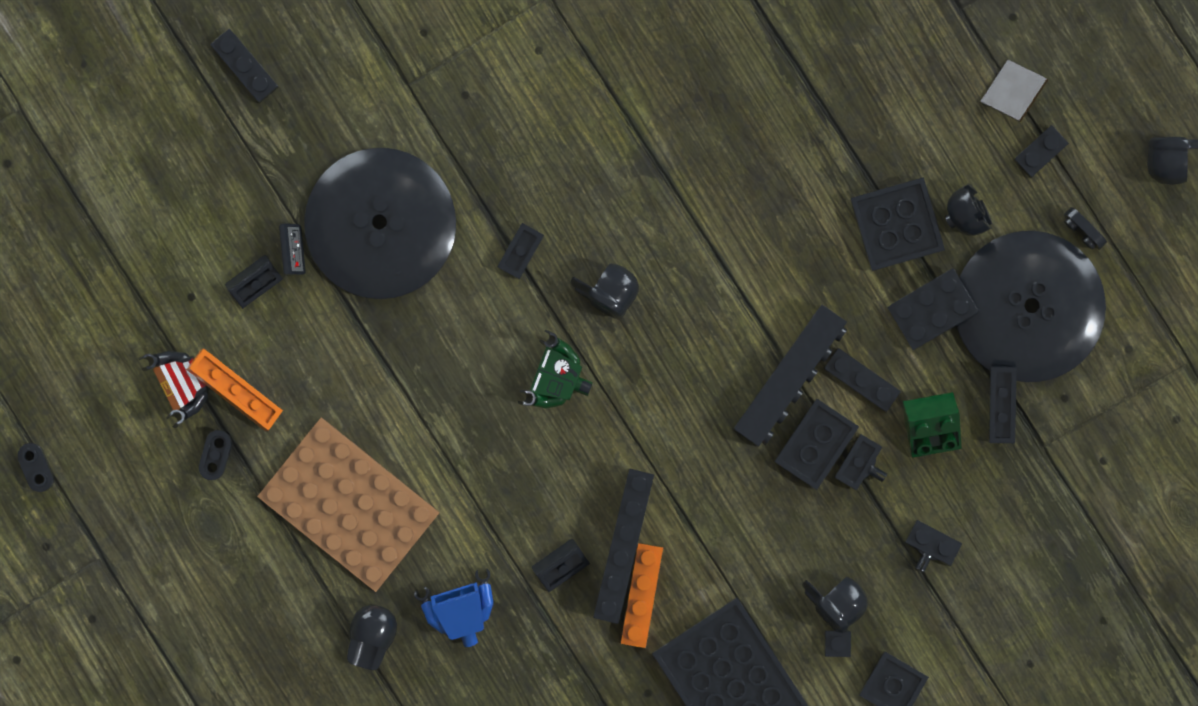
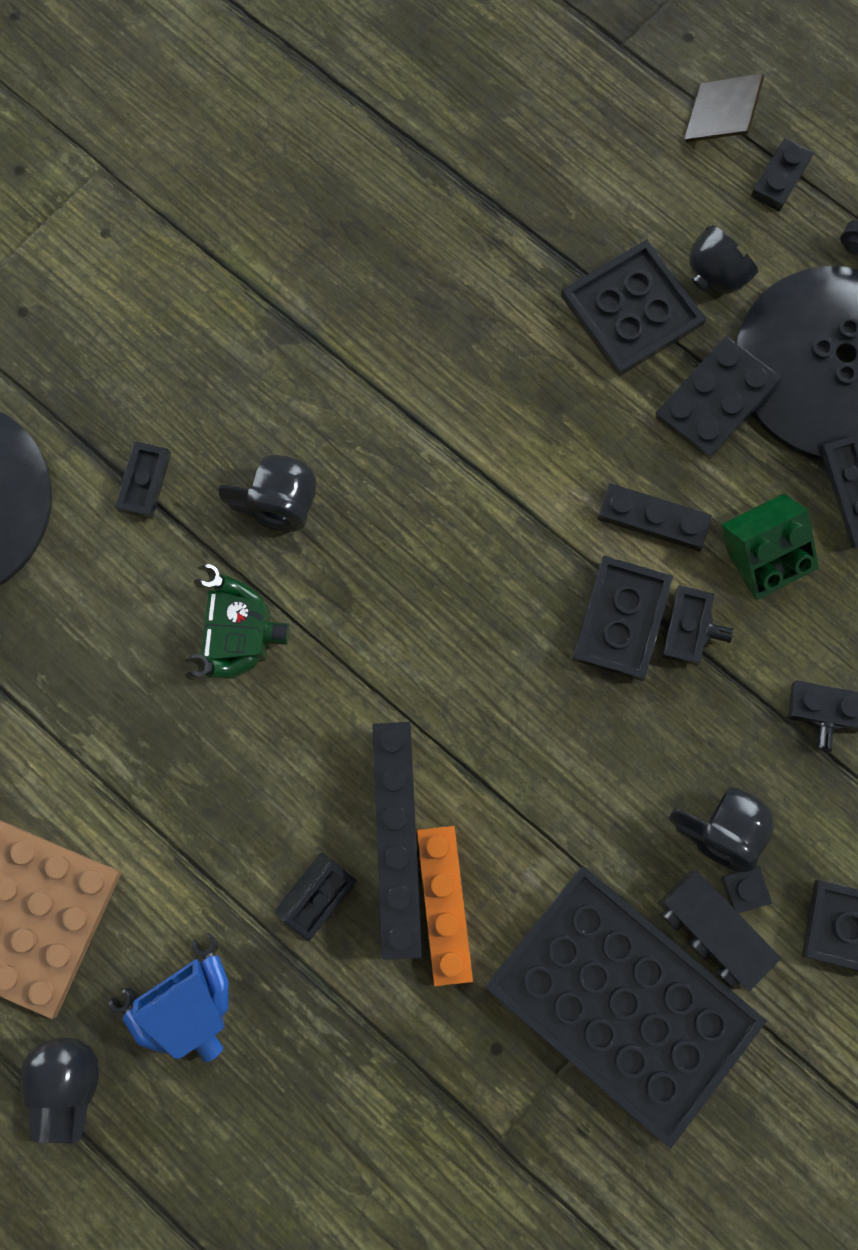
camera: 15 degrees left, 10 degrees down
black brick [733,304,847,447] -> none
none -> black brick [657,870,782,992]

